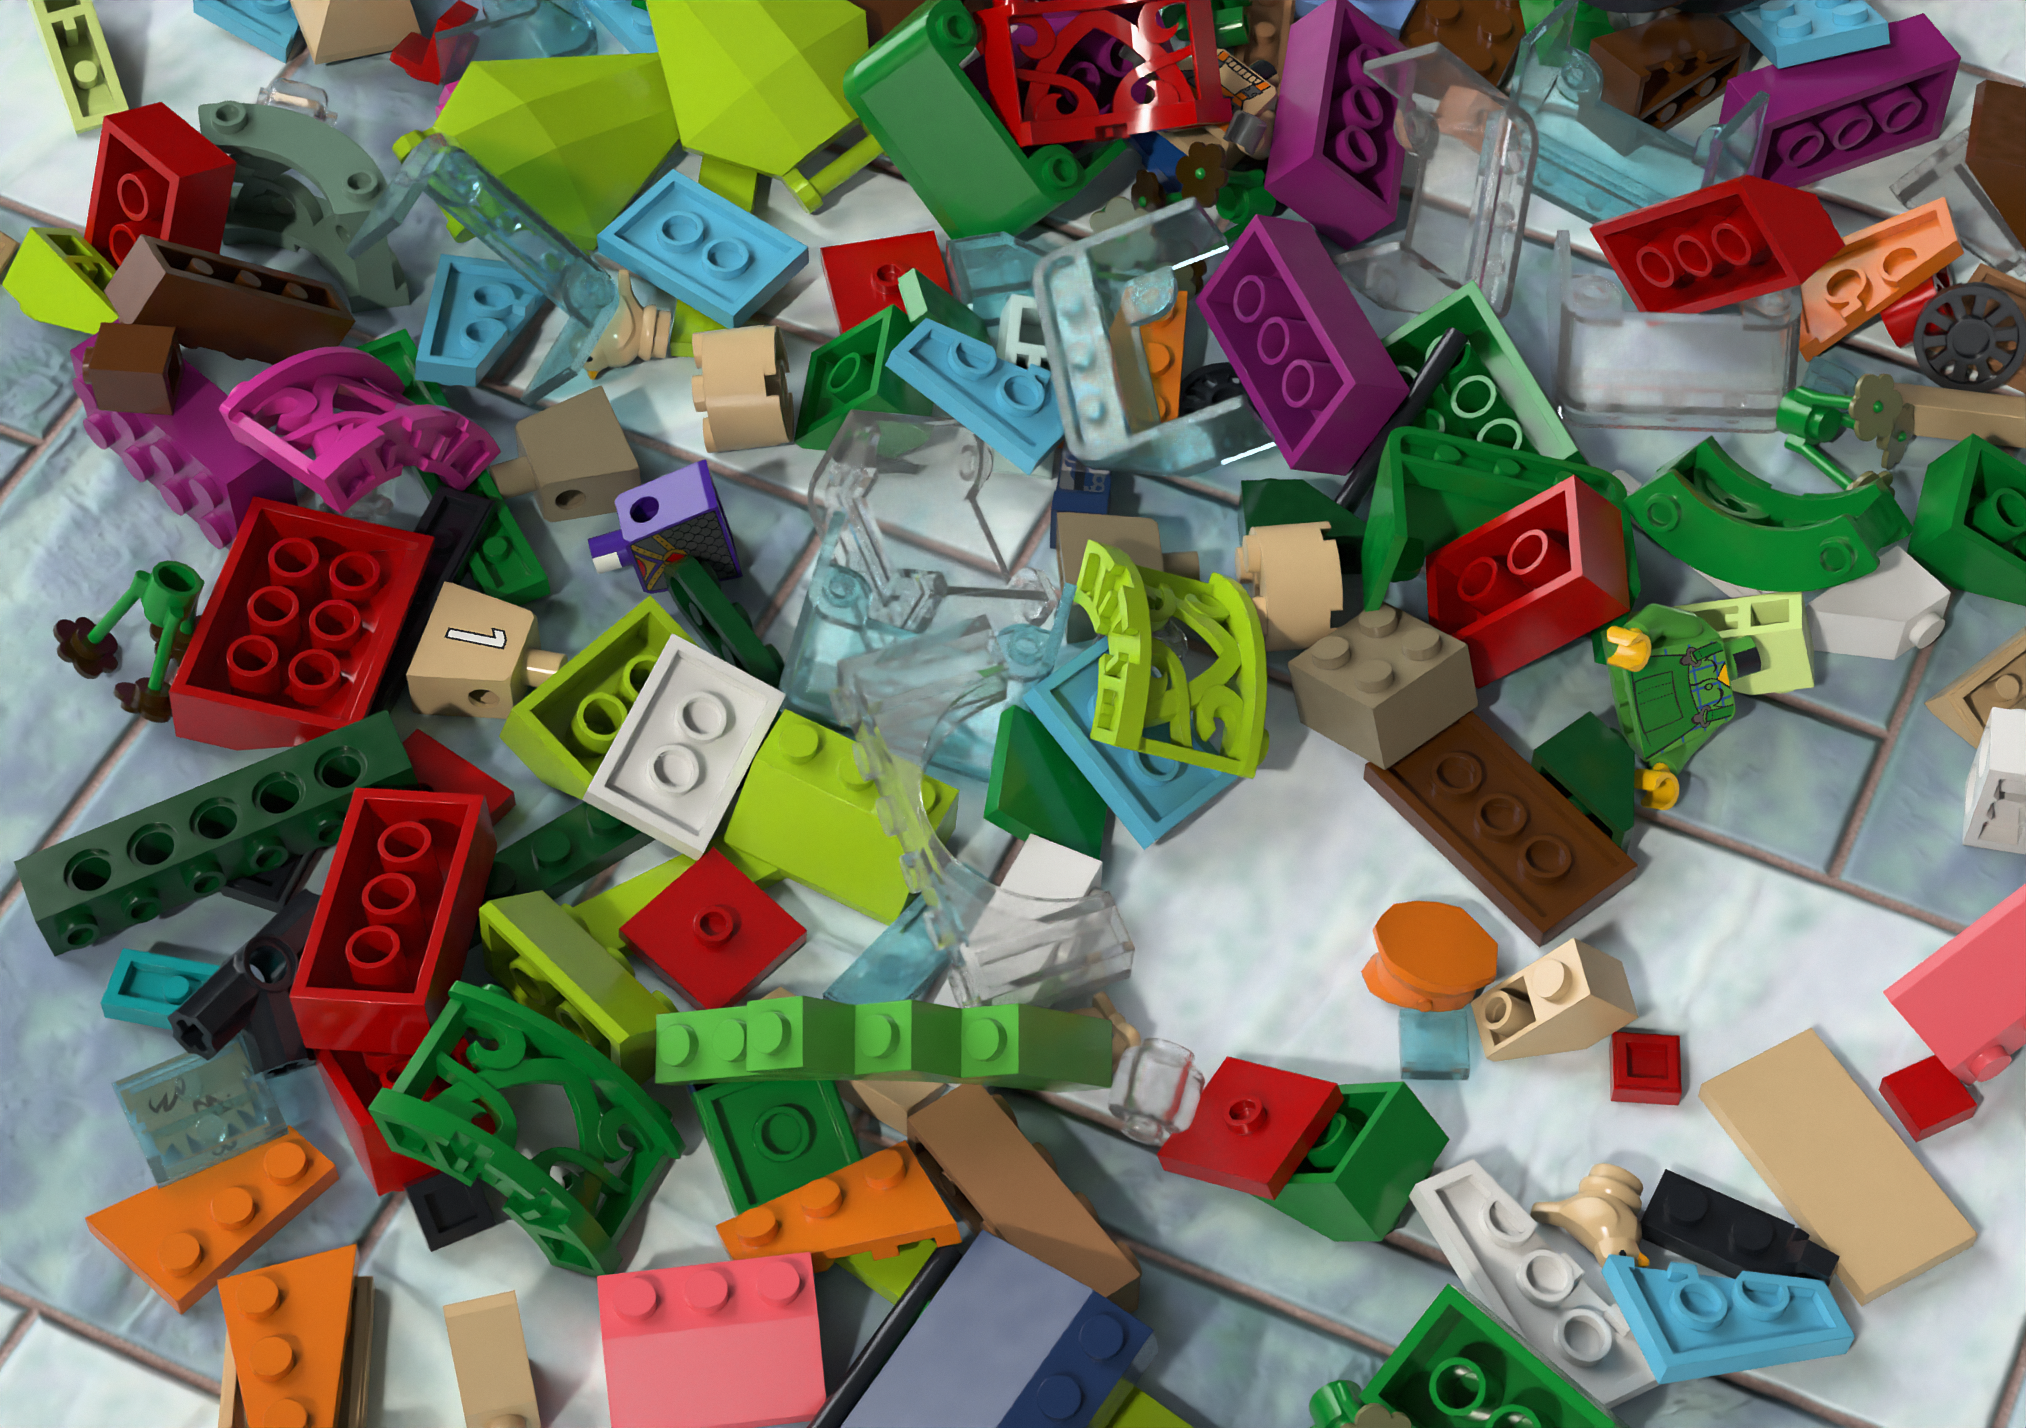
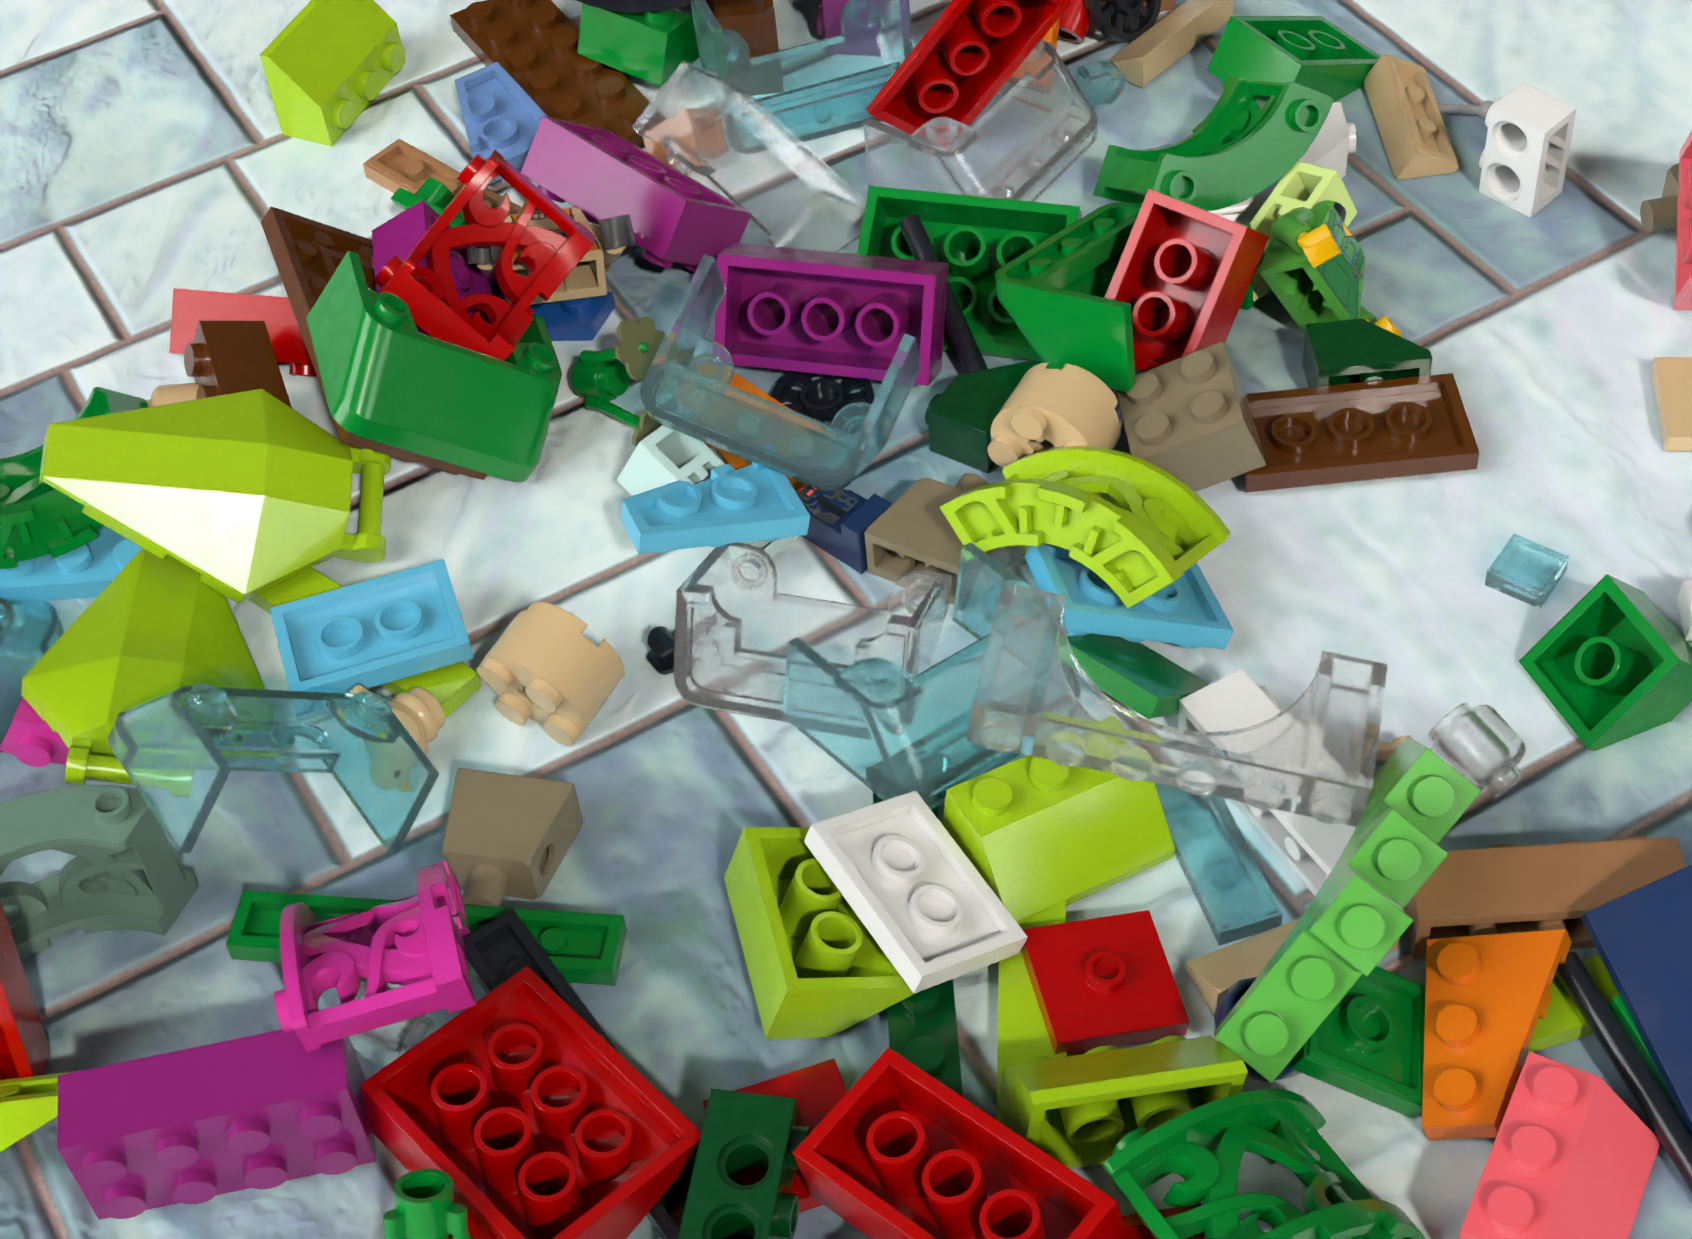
camera: 50 degrees left, 5 degrees down
reddish brown brick [82,322,185,415] -> none
reddish brown brick [104,234,356,365] -> none
tan torso [406,582,568,719] -> none
medium azure wing [415,254,558,387] -> none
torso [588,459,743,594] -> none
dark green plate [663,555,787,691] -> none
green slope [794,304,934,454] -> none
red plate [820,230,953,335] -> none
green tile [898,268,992,346] -> none
clear light blue slope [946,231,1077,327] -> none
plant [1131,142,1276,295] -> none
red plate [1156,1056,1345,1201] -> none
orange hat [1361,901,1498,1013] -> none
tan slope [1470,938,1639,1062] -> none
red tile [1609,1031,1682,1106] -> none
plant [1776,374,1914,497] -> none

